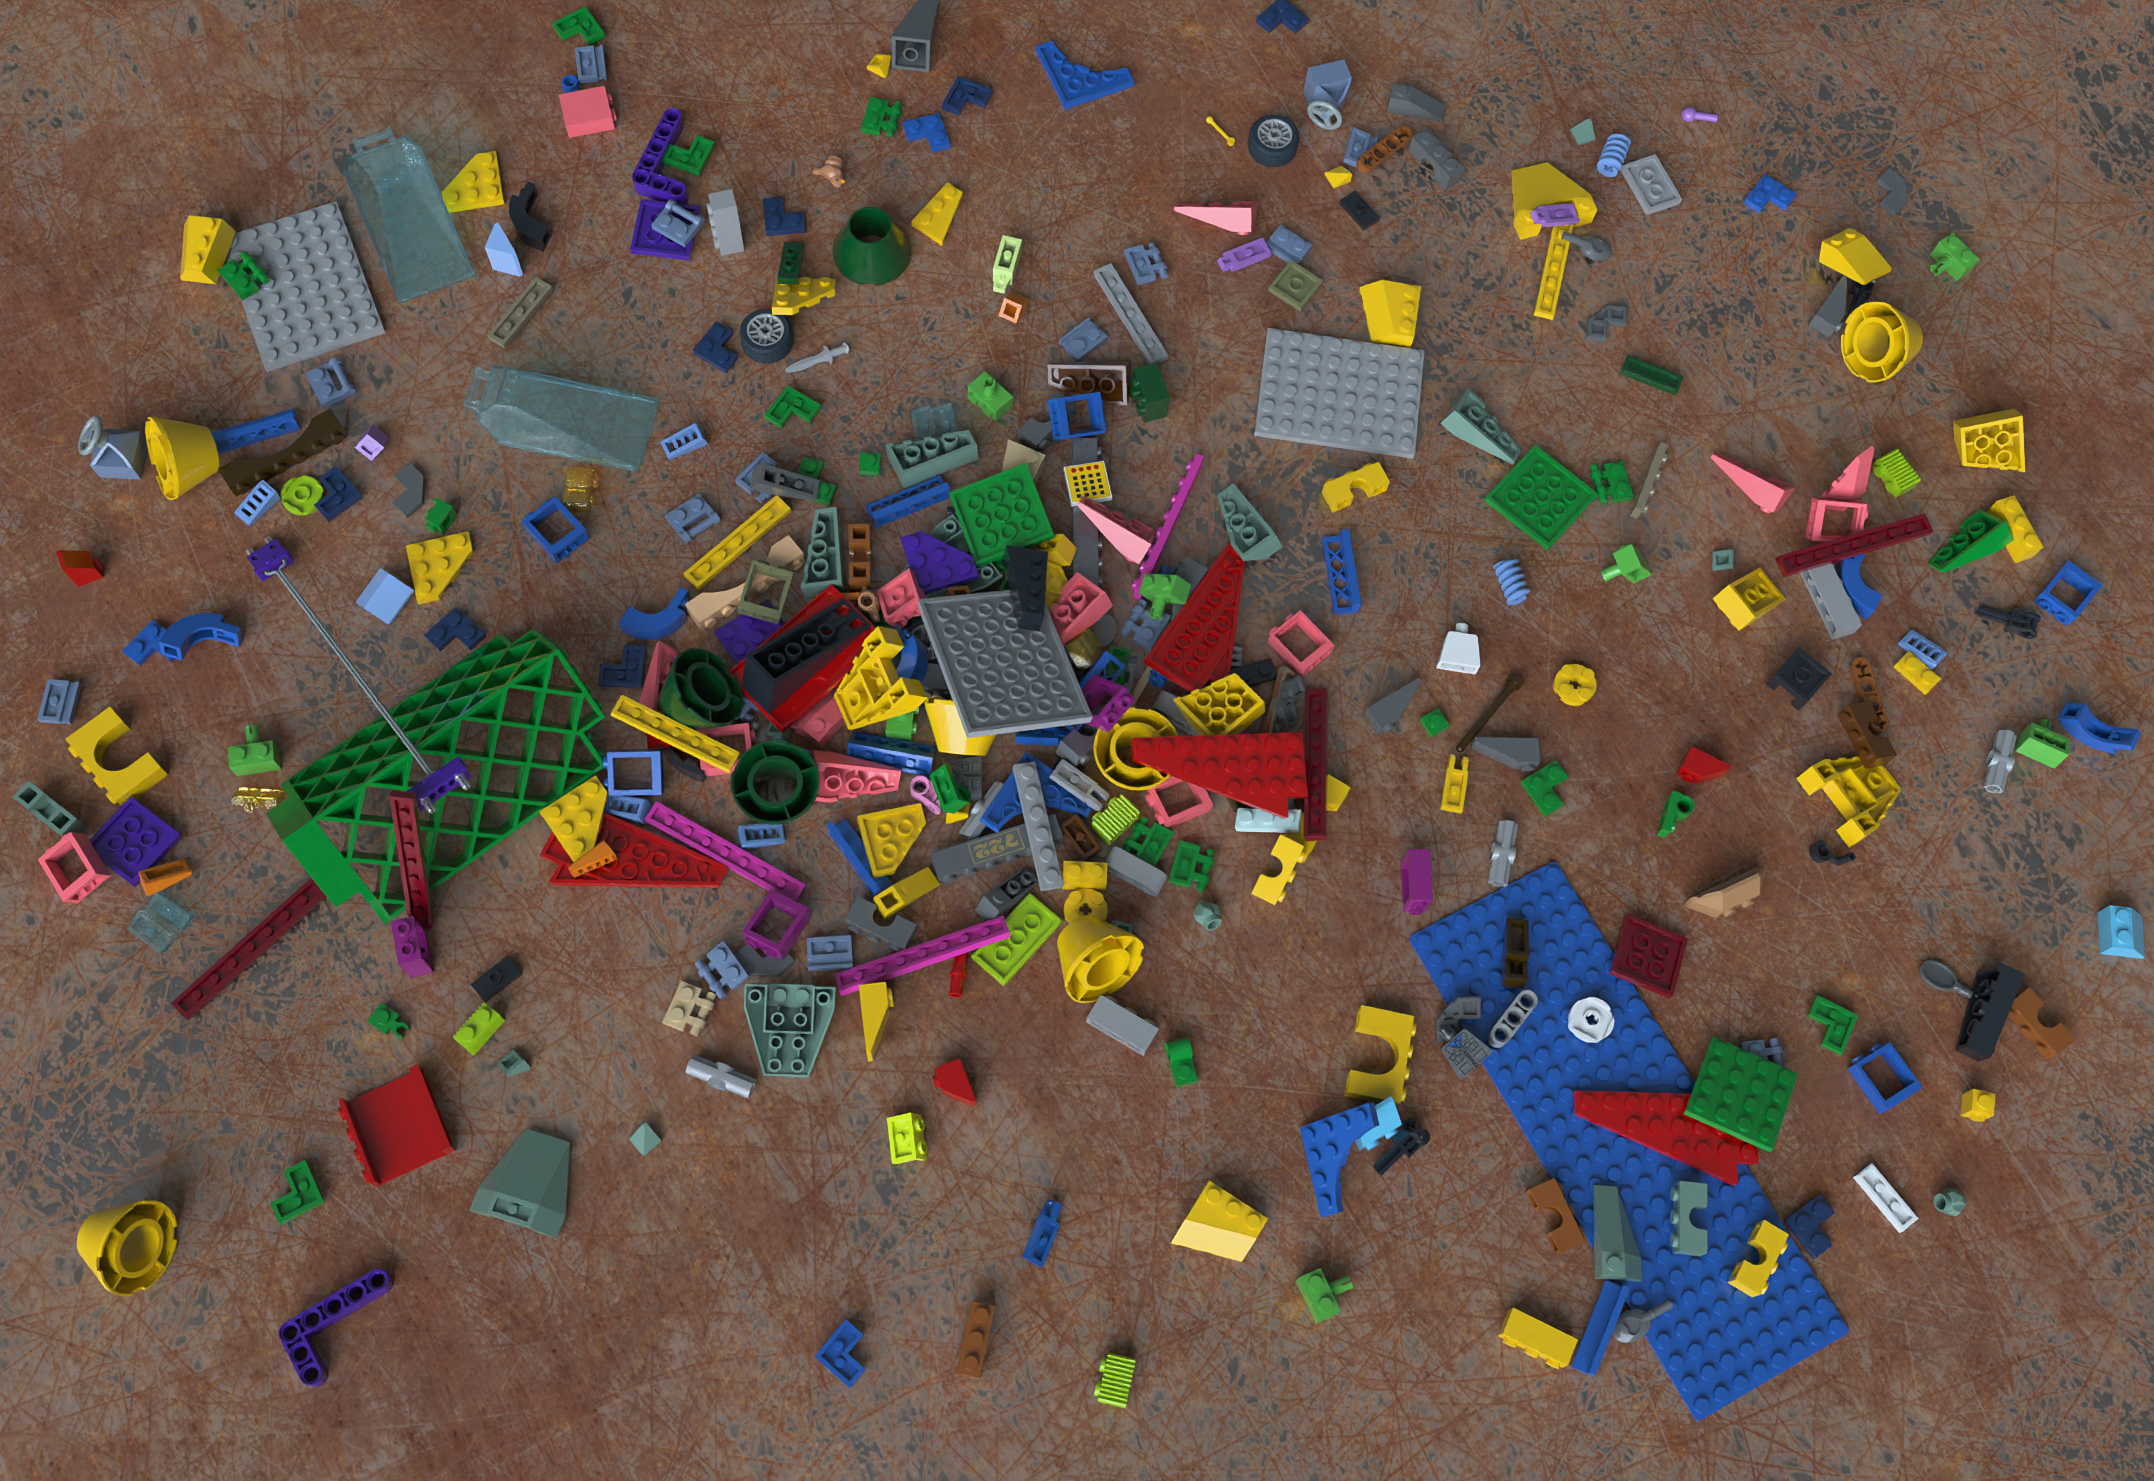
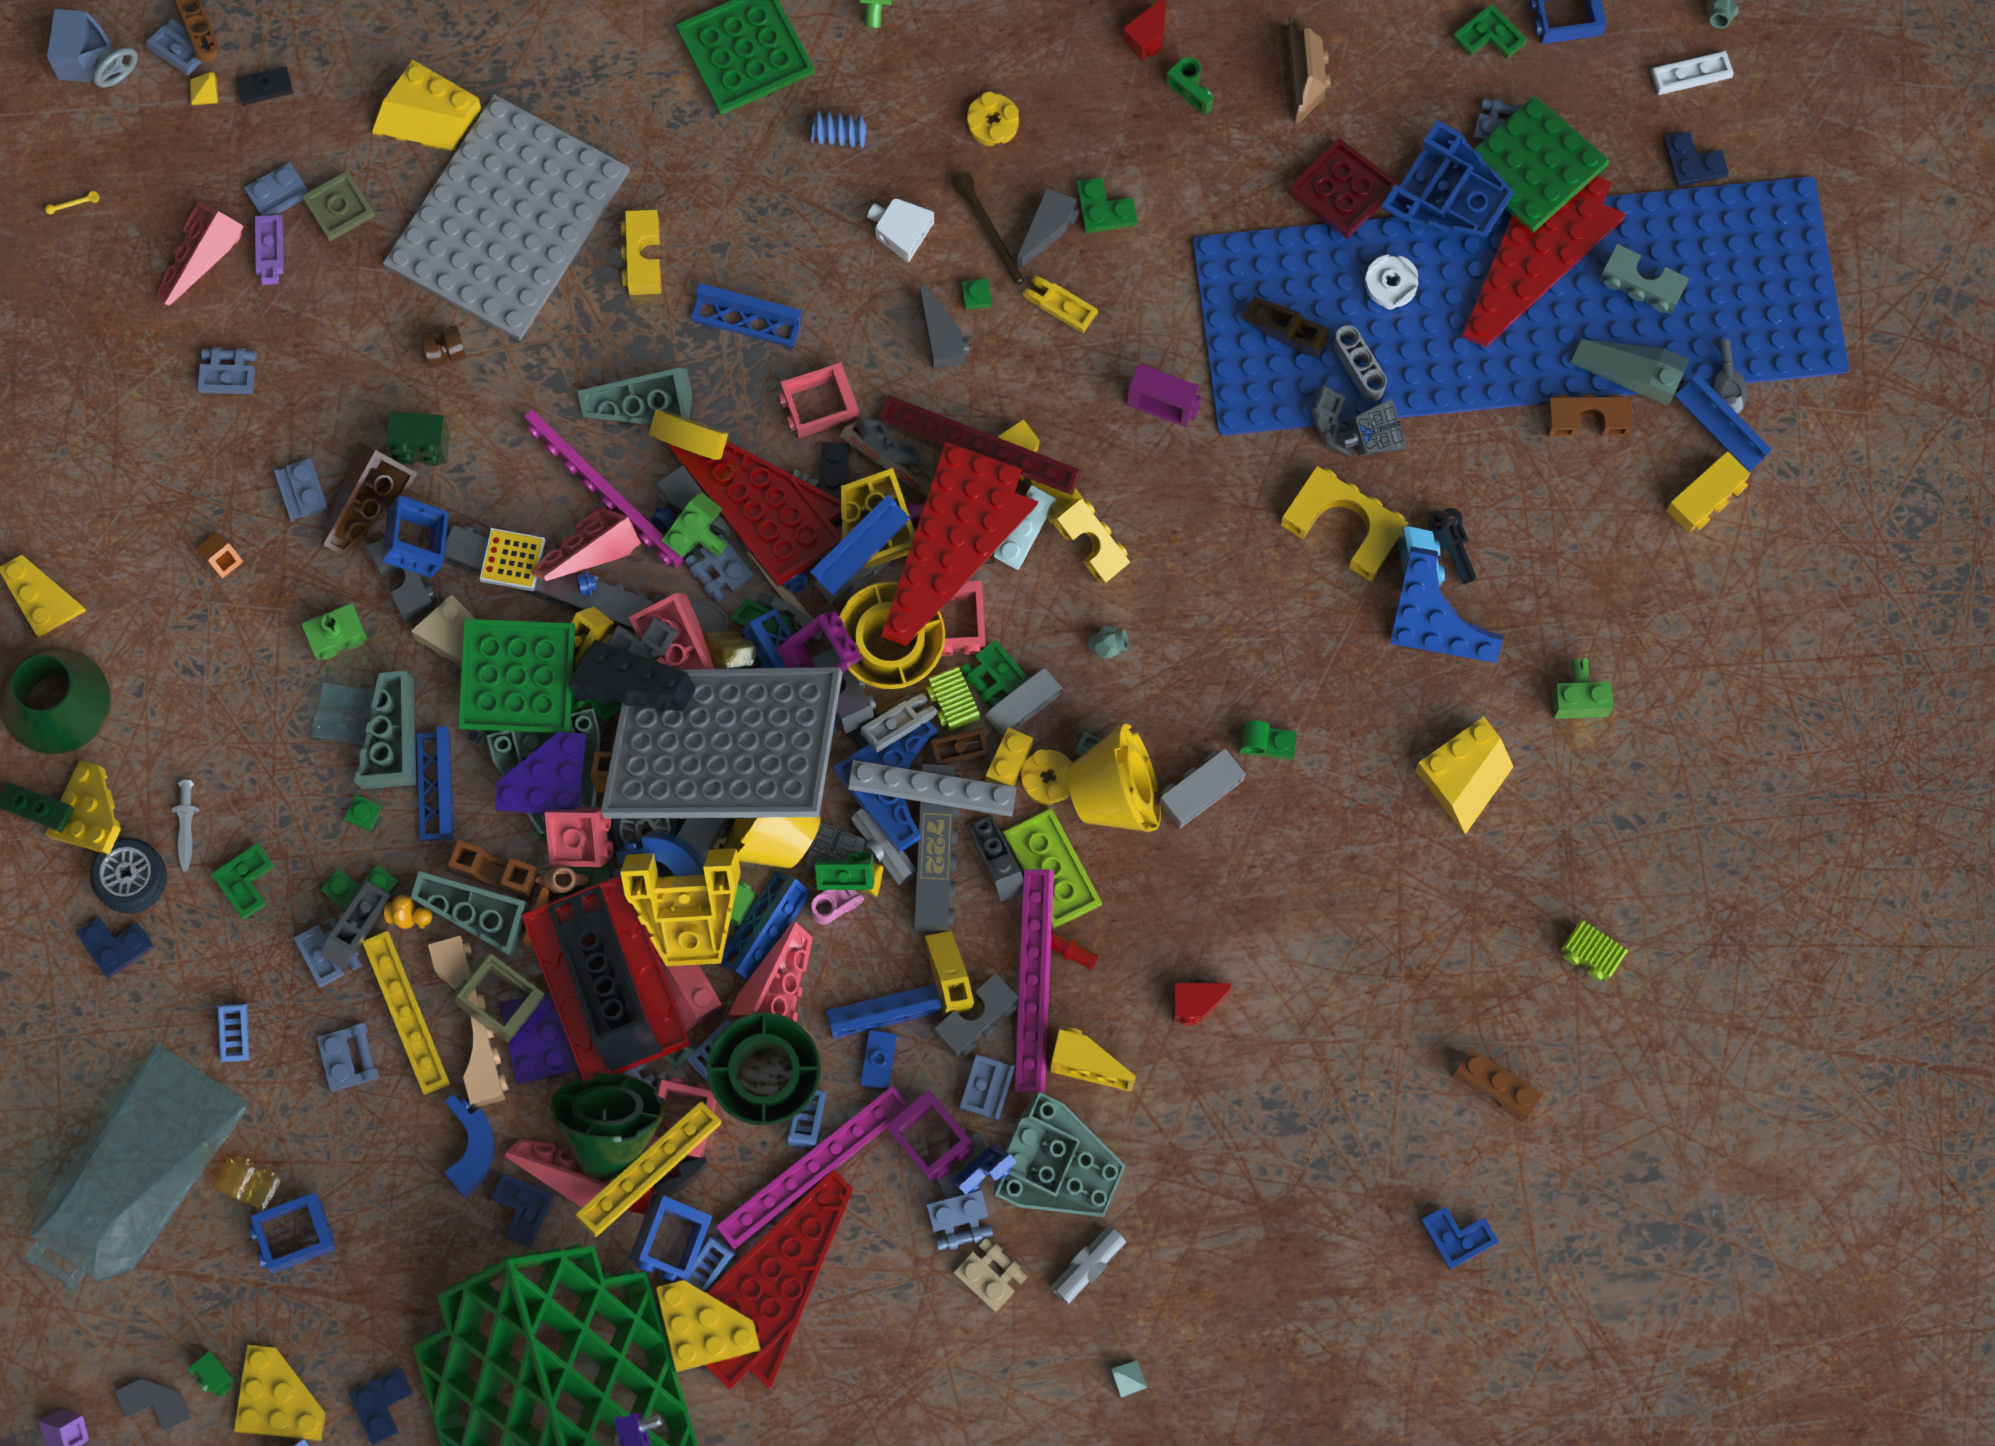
camera: 65 degrees left, 5 degrees up
orange slope [568,841,617,878] -> none
yellow plate [857,803,926,878] -> none
neon yellow bracket [887,1113,928,1164] -> none
yellowish green hinge [993,235,1022,294] -> none
blue hinge [1022,1199,1062,1267] -> none
light grey plate [1093,263,1168,365] -> none
green plate [1168,840,1215,893] -> none
black wheel [1248,114,1299,167] -> none
sand green wedge [1440,388,1521,464] -> none
light grey piece [1488,820,1518,887] -> none
yellow arch [1727,1220,1789,1297] -> none
none -> light orange animal [384,894,432,929]
none -> reddish brown wheel [421,325,466,368]
none -> blue plate [576,570,597,597]
none -> dark grey tile [607,617,679,659]
none -> yellow slope [649,409,728,460]
none -> blue fence [810,494,911,596]
none -> blue plate [860,1030,897,1090]
none -> blue plate [950,1144,1016,1195]
none -> blue wedge [1381,120,1514,237]

